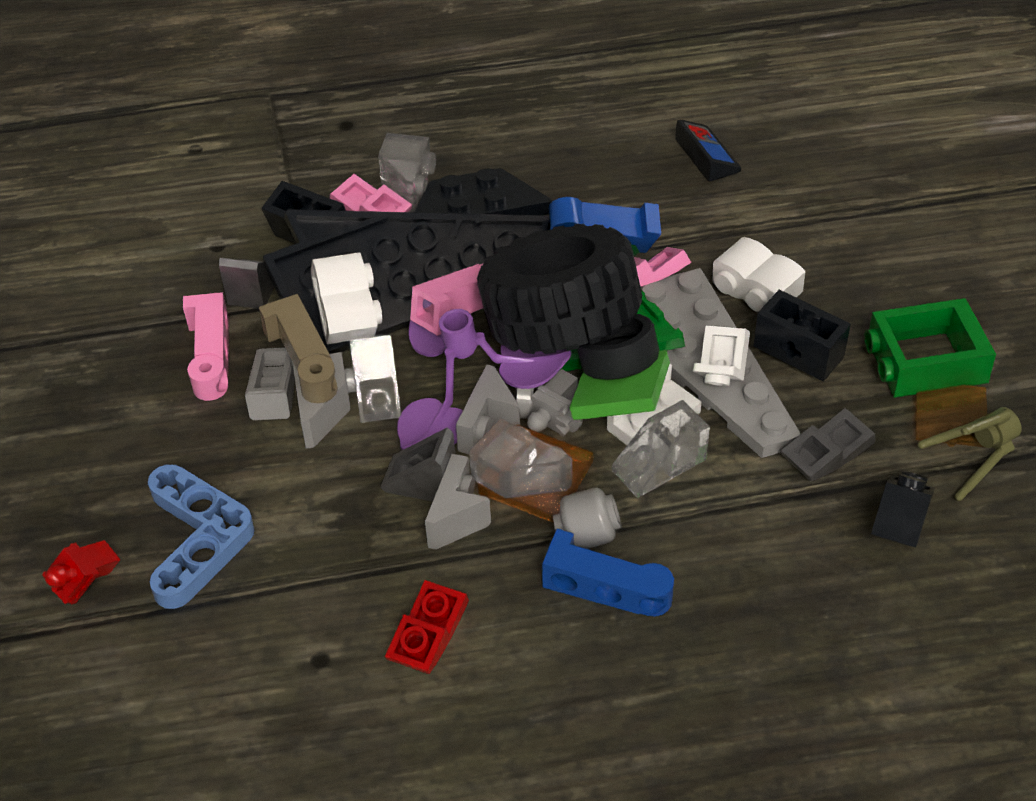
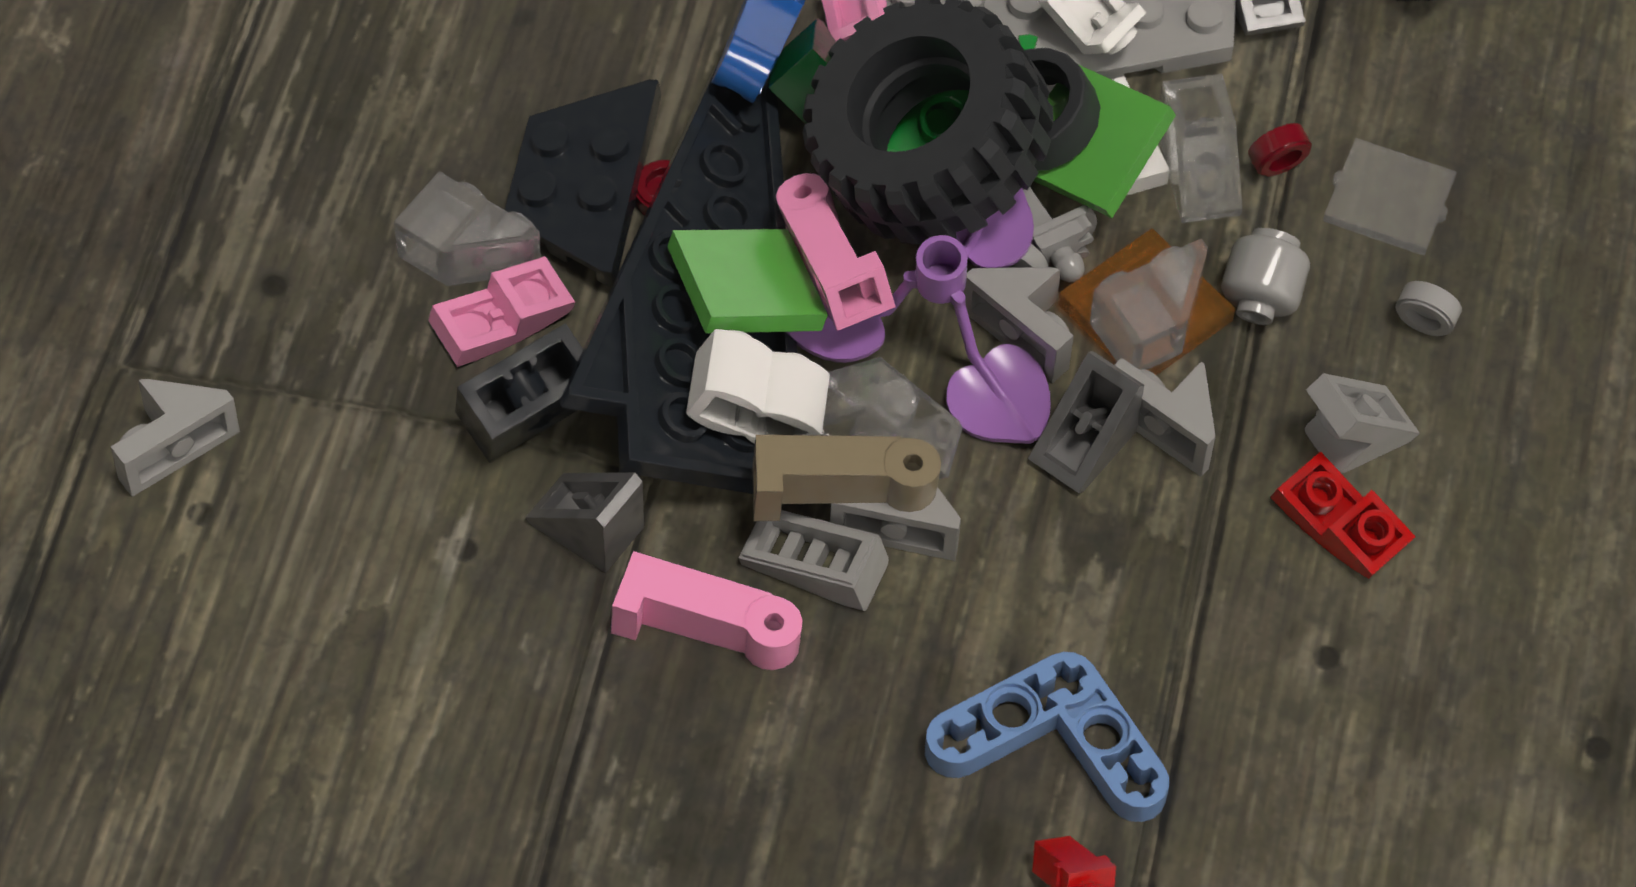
camera: 70 degrees left, 10 degrees up
blue leg [542,529,674,616] -> none
none -> light grey slope [111,379,240,497]
none -> bright green tile [667,229,828,333]
none -> dark red tile [1248,123,1312,176]
none -> light grey slope [1305,373,1420,474]
none -> clear piece [1323,138,1457,256]
none -> light grey tile [1395,281,1462,336]

